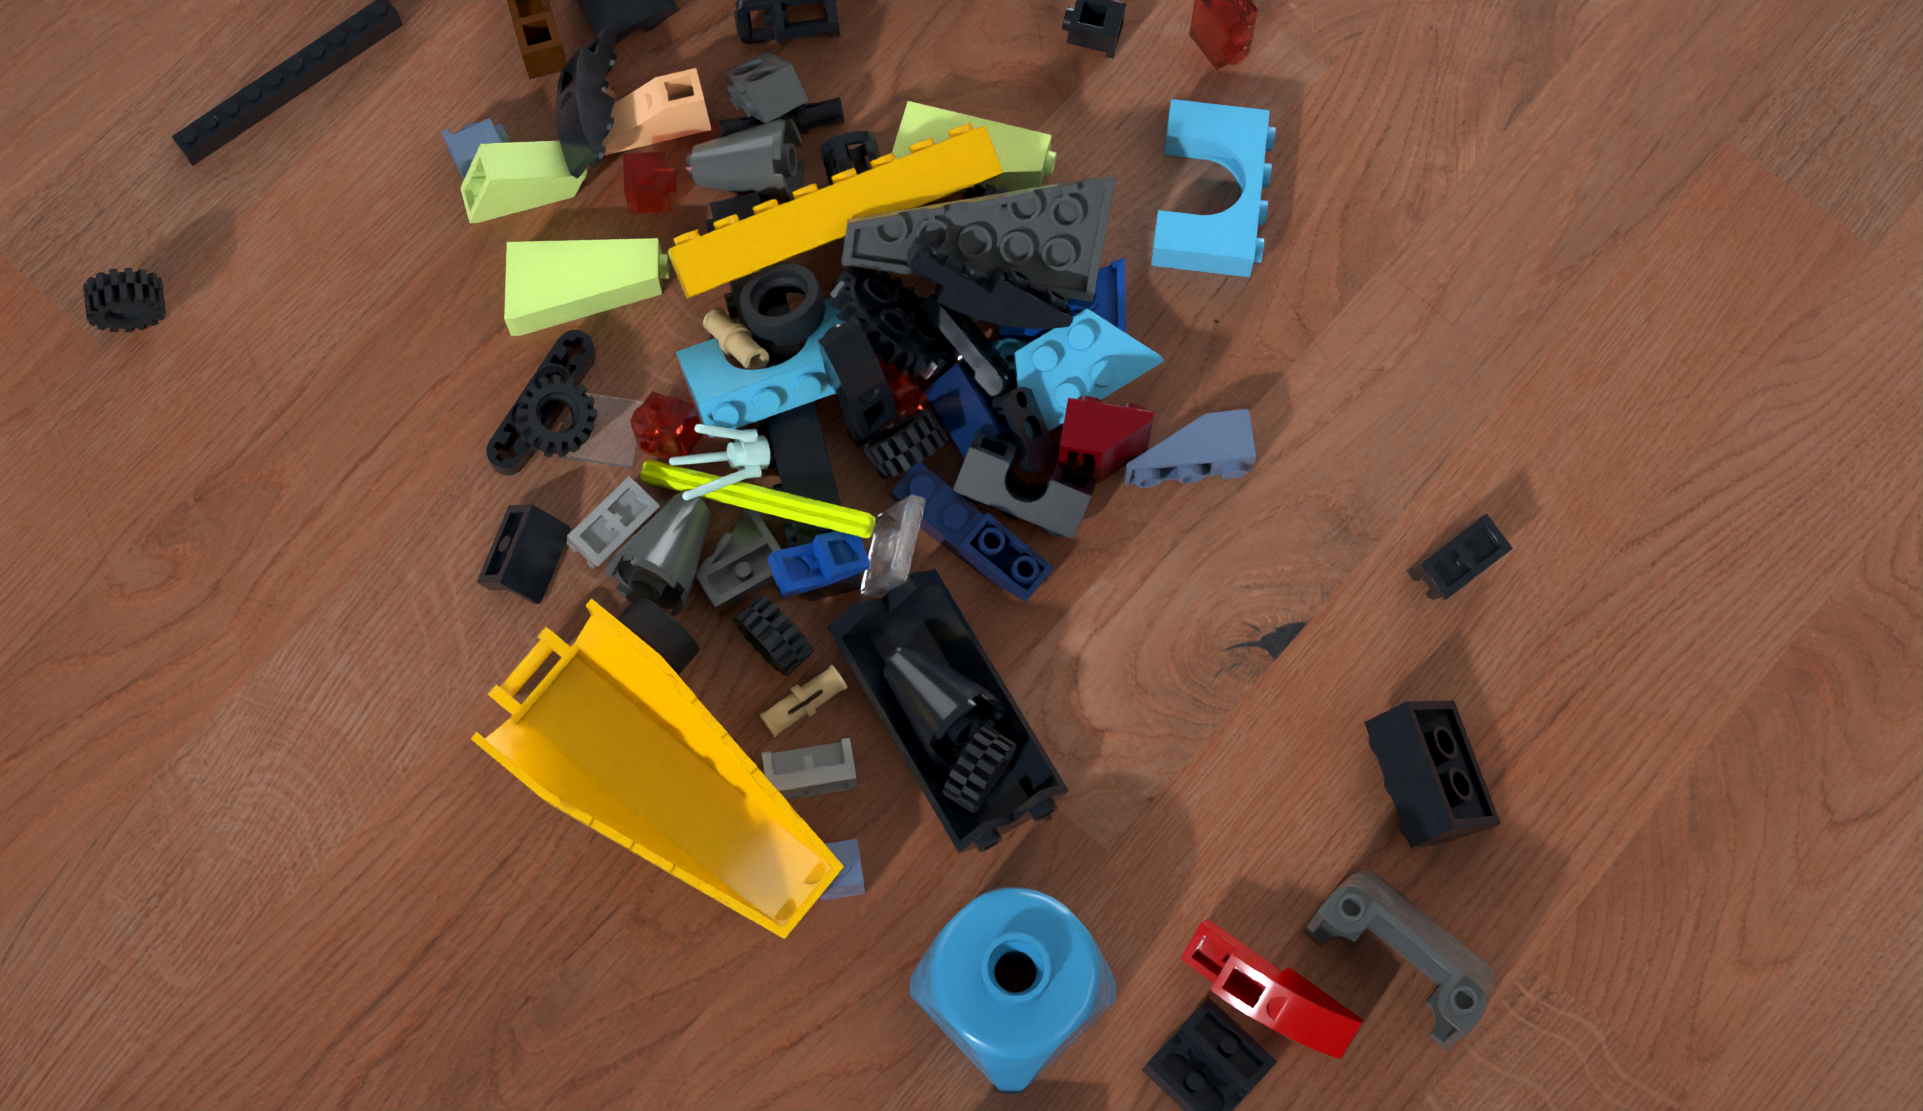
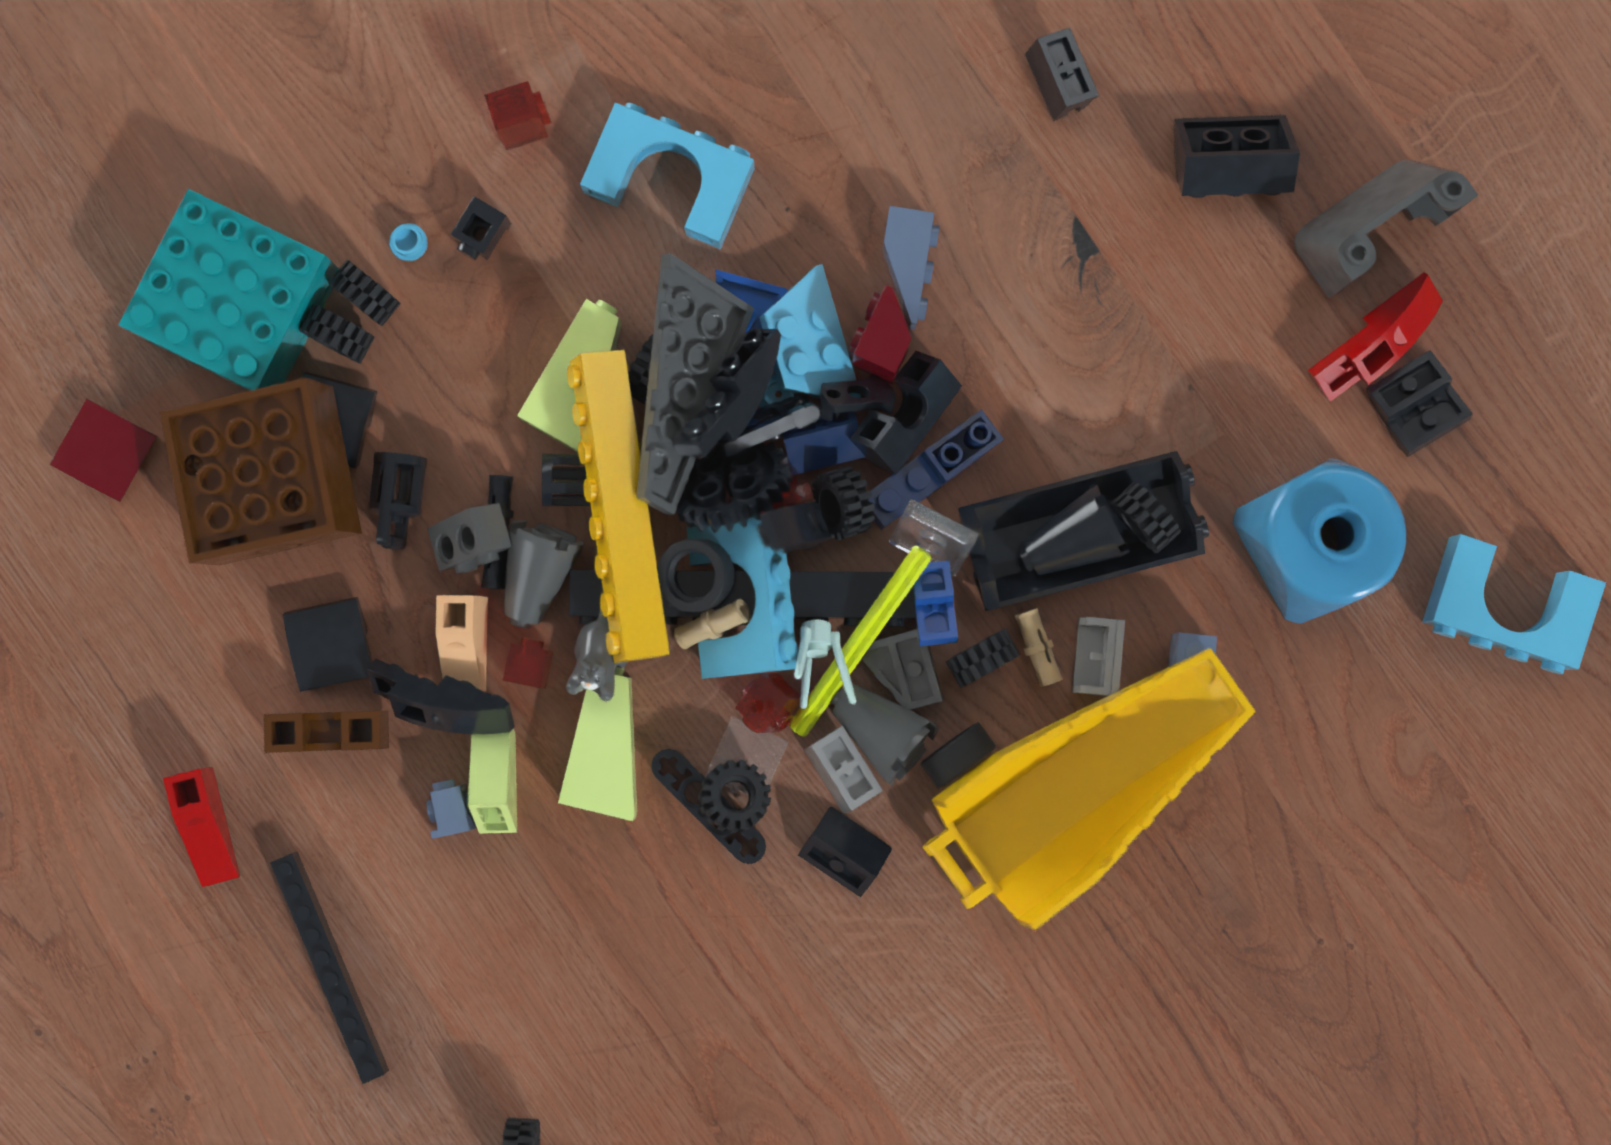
camera: 75 degrees left, 15 degrees up
none -> dark grey animal [566,609,628,701]

